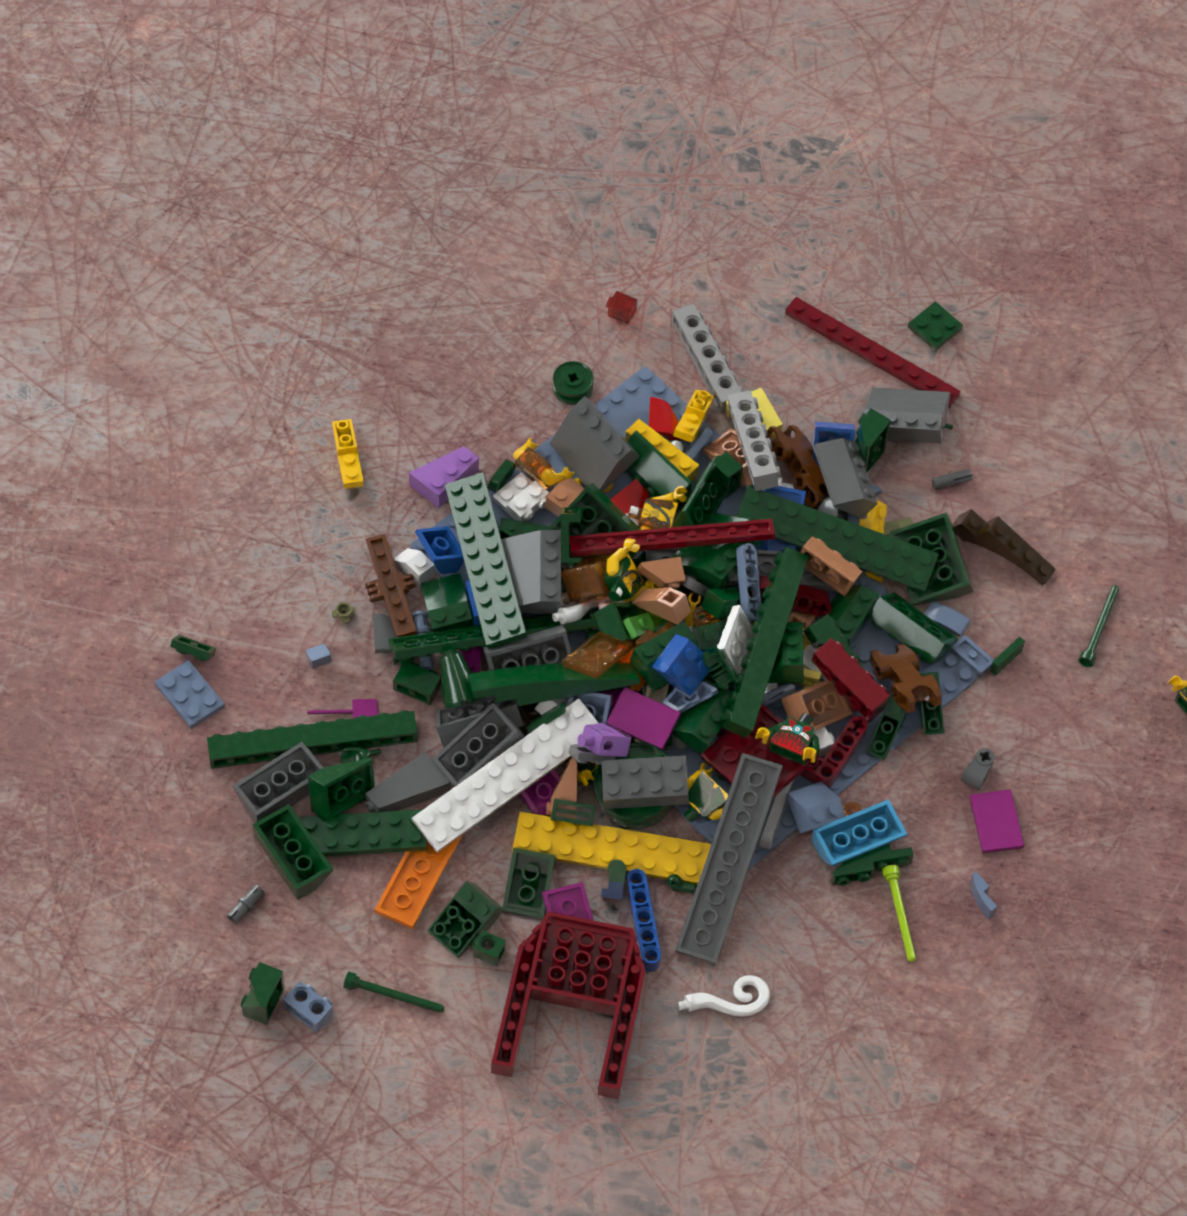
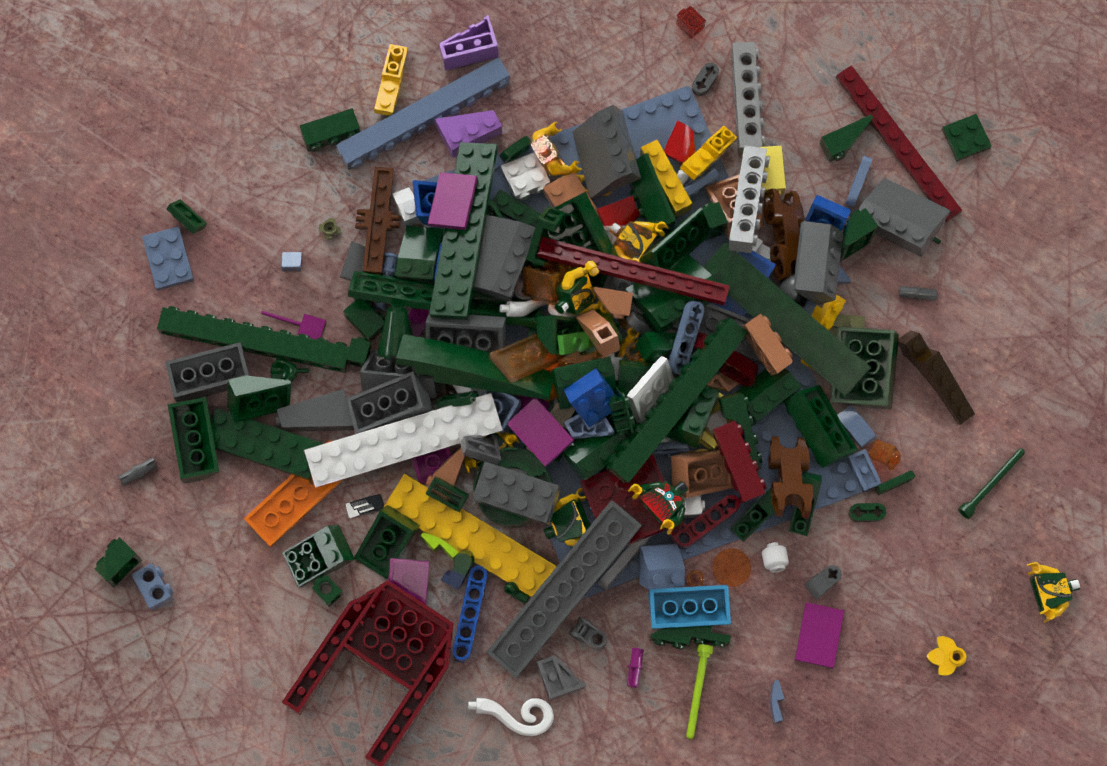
camera: 20 degrees right, 15 degrees up
dark green piece [343,971,445,1013] -> none
dark green wheel [552,361,594,405] -> none
medium lavender torso [577,723,631,757] -> none
none -> dark green brick [299,108,361,152]
none -> sand blue brick [336,57,510,170]
none -> dark green brick [346,337,372,368]
none -> sticker [346,494,384,518]
none -> lime slope [421,533,459,561]
none -> magenta tile [428,172,478,230]
none -> medium lavender wedge [439,15,499,71]
none -> flat silver wing [536,655,586,700]
none -> dark grey piece [569,617,606,651]
none -> magenta axle [627,648,644,688]
none -> dark grey beam [692,63,719,96]
none -> clear orange tile [712,548,751,587]
none -> white head [762,542,789,573]
none -> dark green slope [819,115,873,162]
none -> sand blue beam [845,156,872,207]
none -> dark green beam [848,503,886,522]
none -> clear orange bracket [868,439,901,470]
none -> yellow plate [927,636,967,676]

